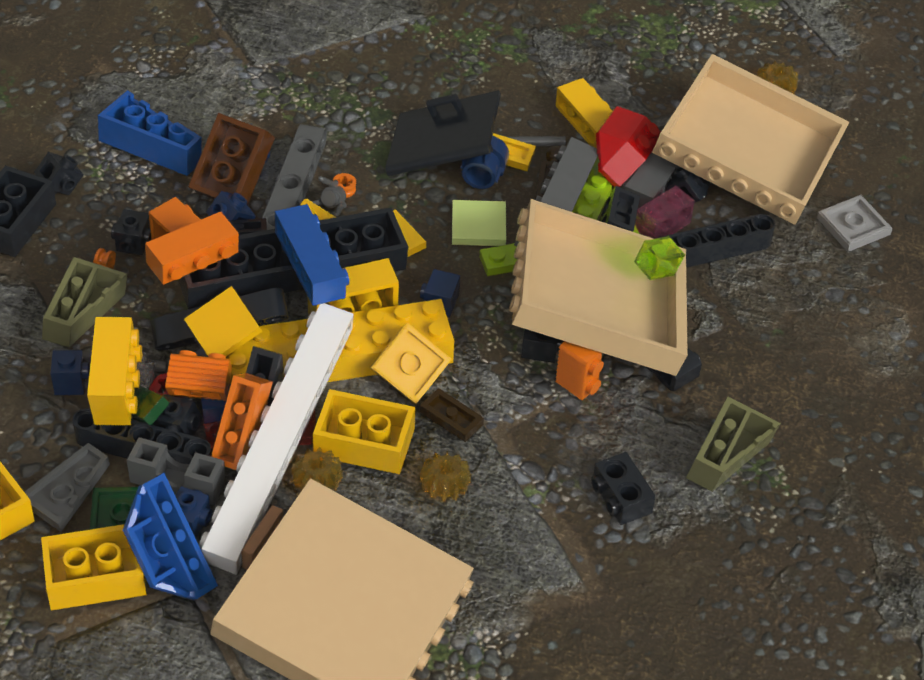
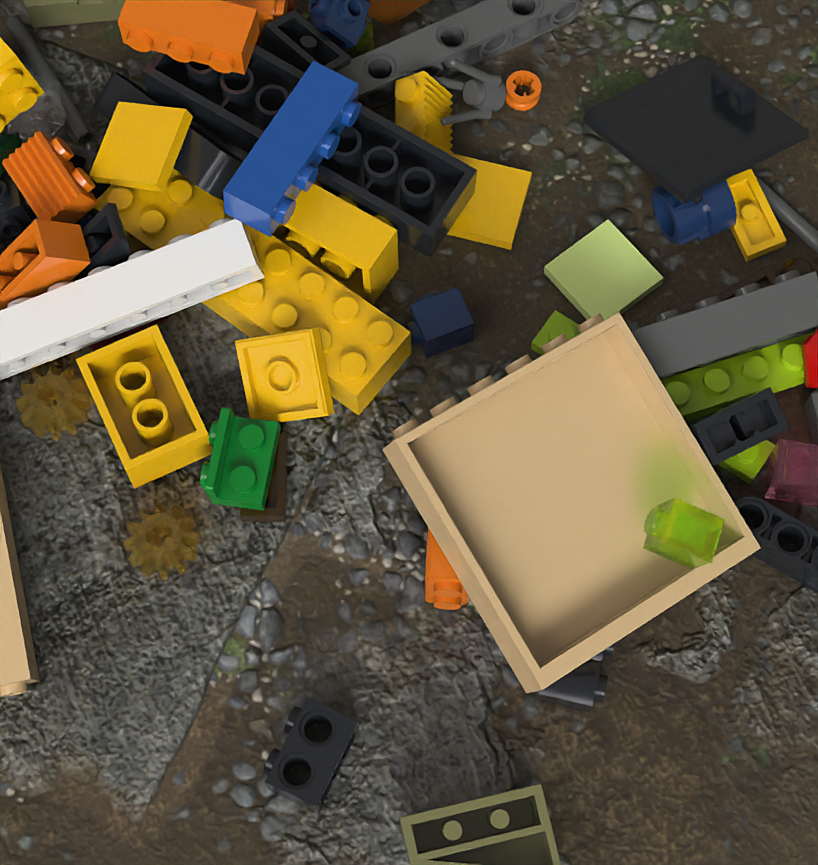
camera: 55 degrees right, 20 degrees up
none -> green bracket [200,407,281,511]

